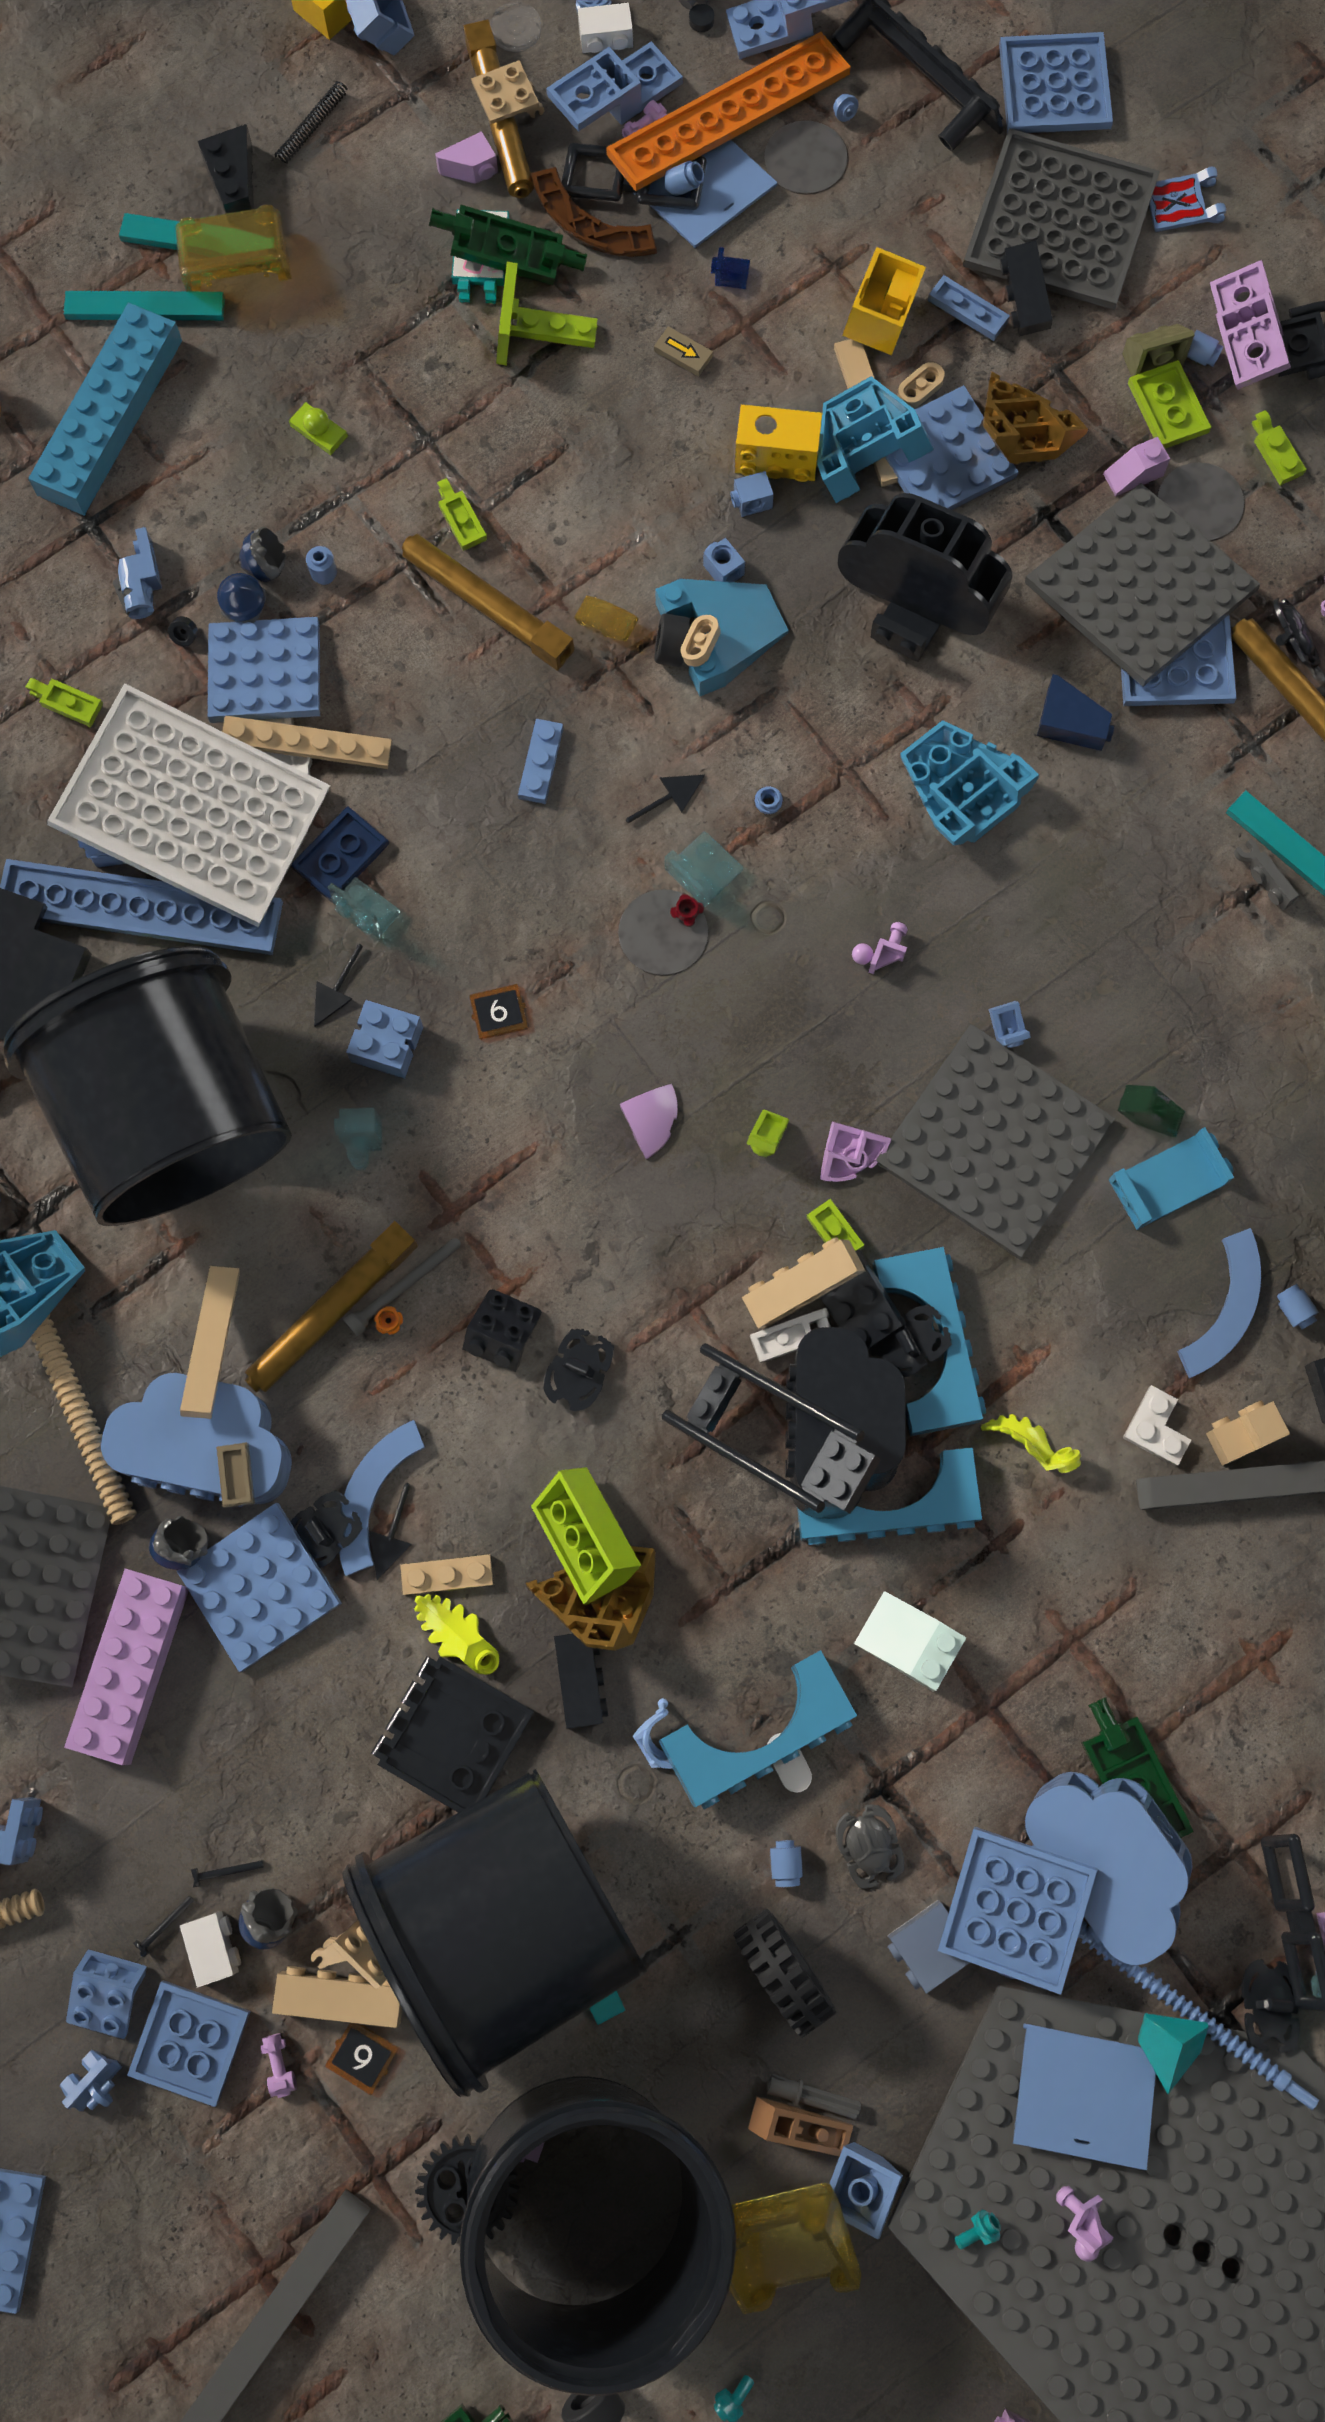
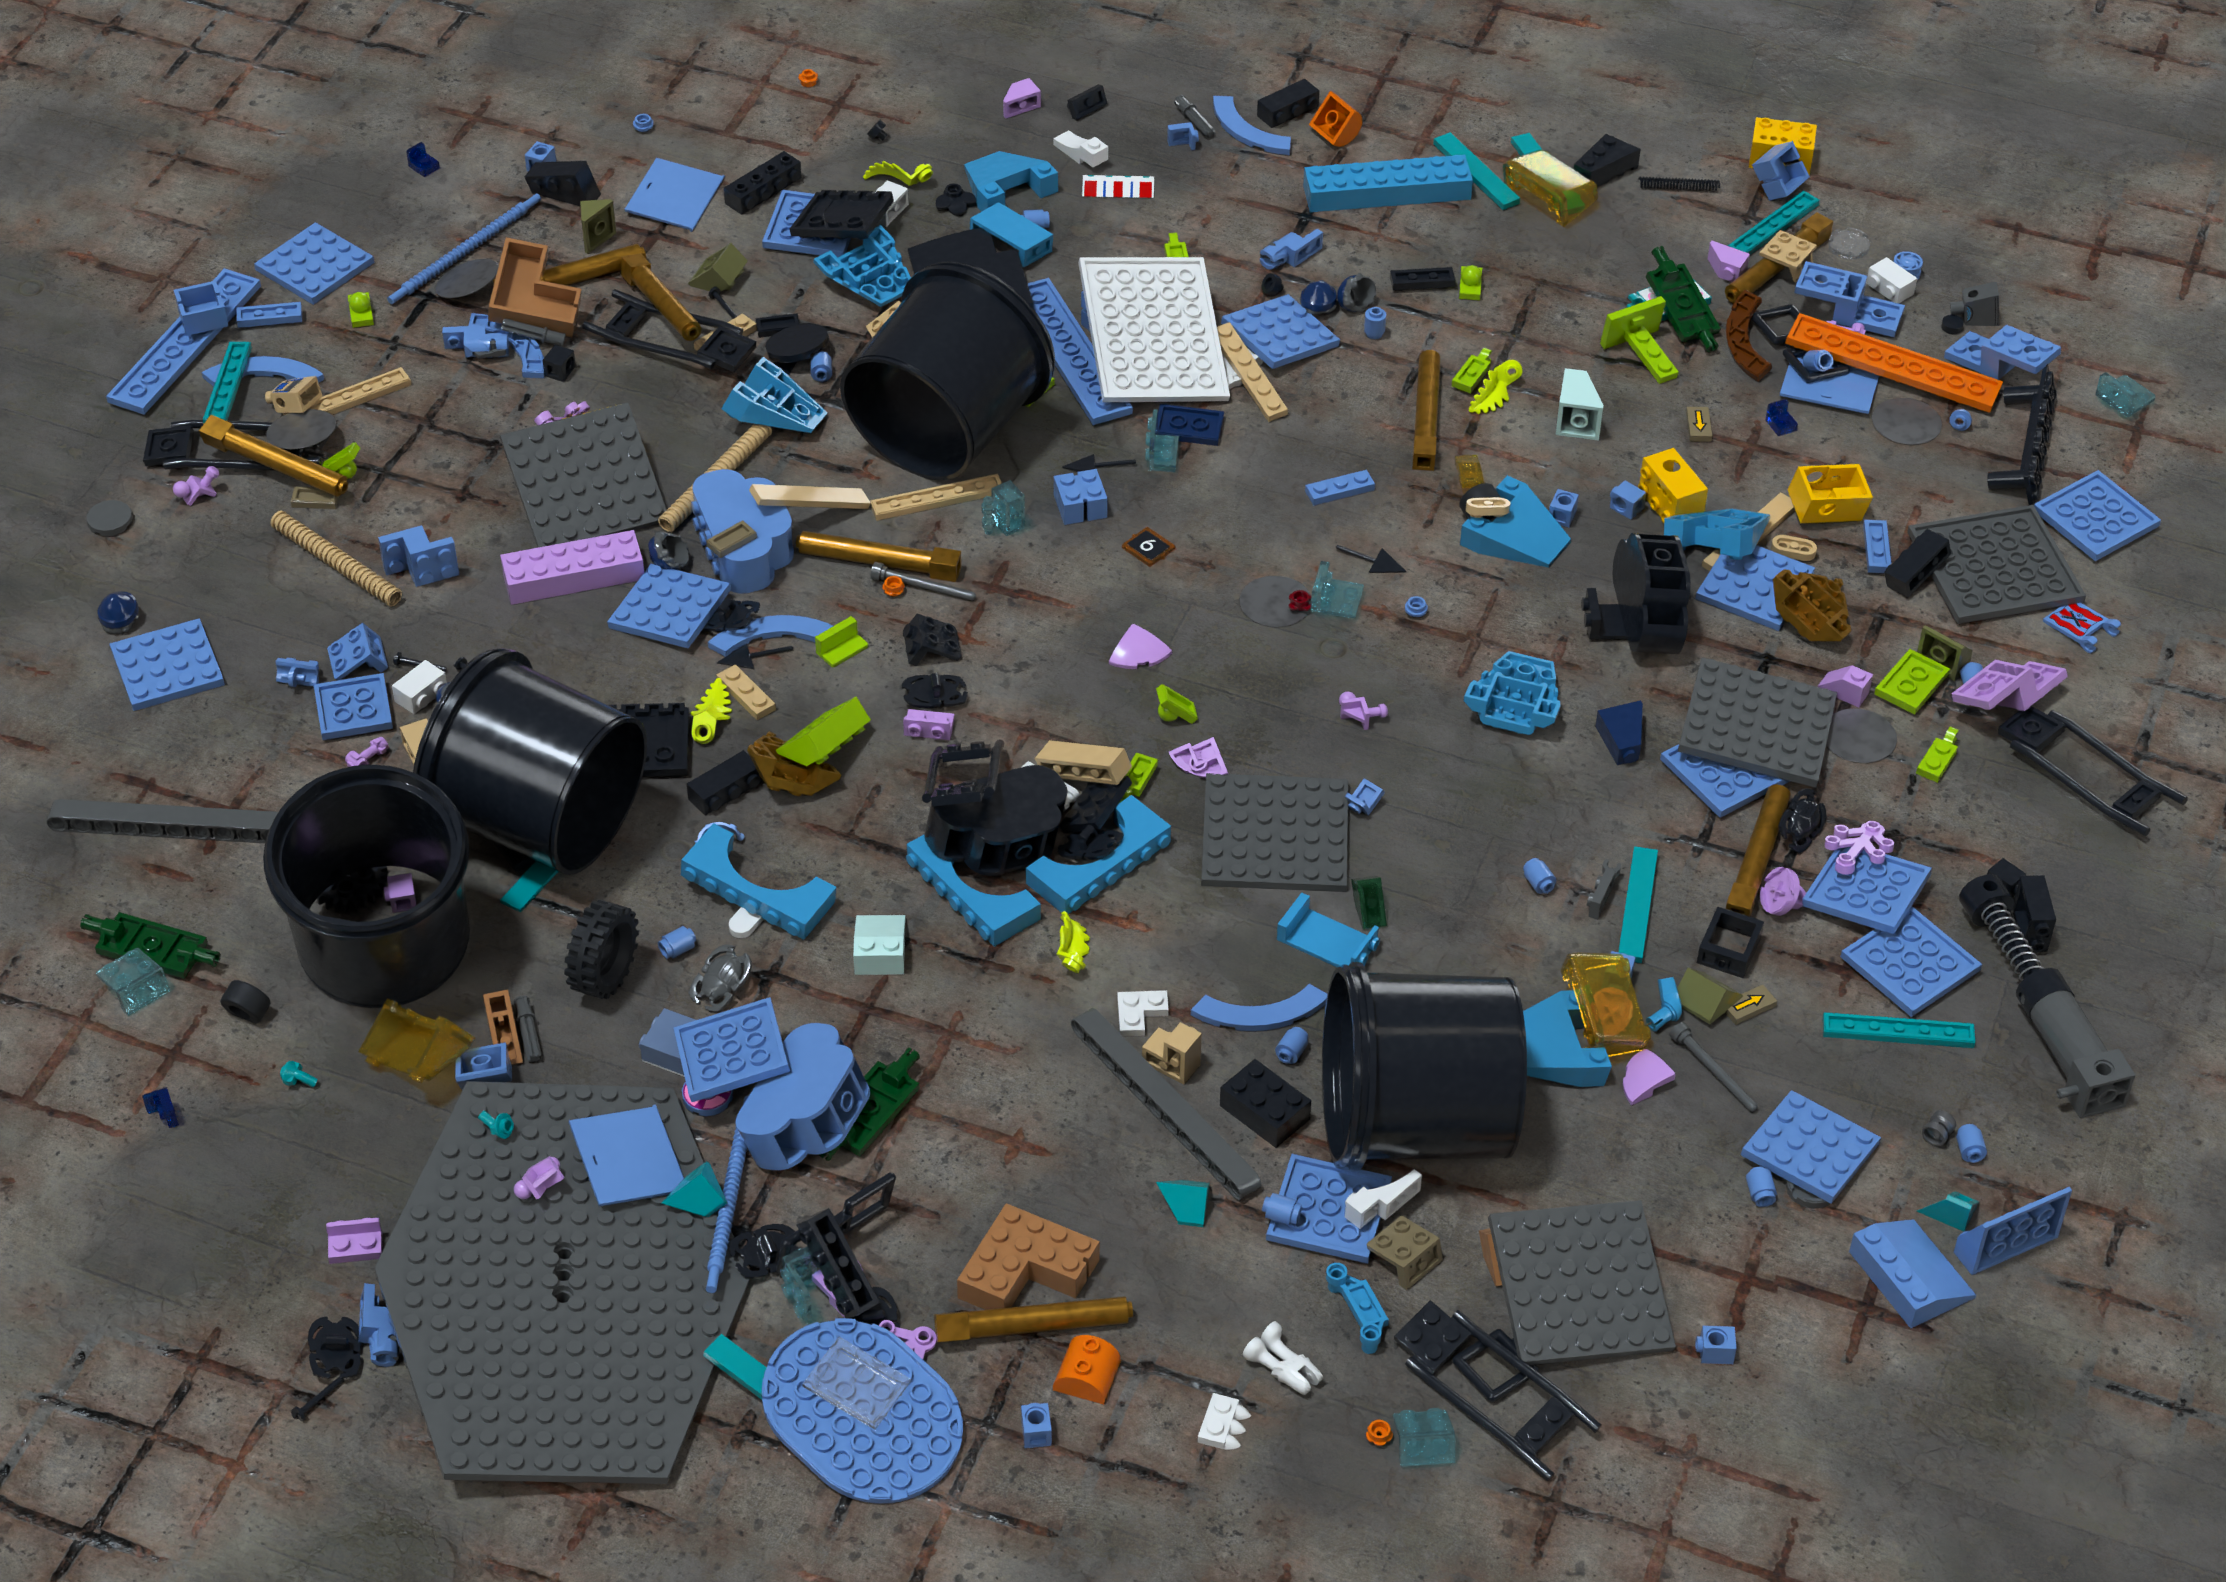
camera: 55 degrees right, 30 degrees down
none -> lime panel [815,616,868,667]
none -> tan tile [870,474,1004,521]
none -> lavender bracket [903,709,955,740]
none -> black plate [1390,267,1456,290]
none -> neon yellow plant [1469,360,1522,414]
none -> medium blue brick [1523,858,1557,894]
none -> light aqua slope [1556,368,1603,441]
none -> teal tile [1728,191,1820,255]

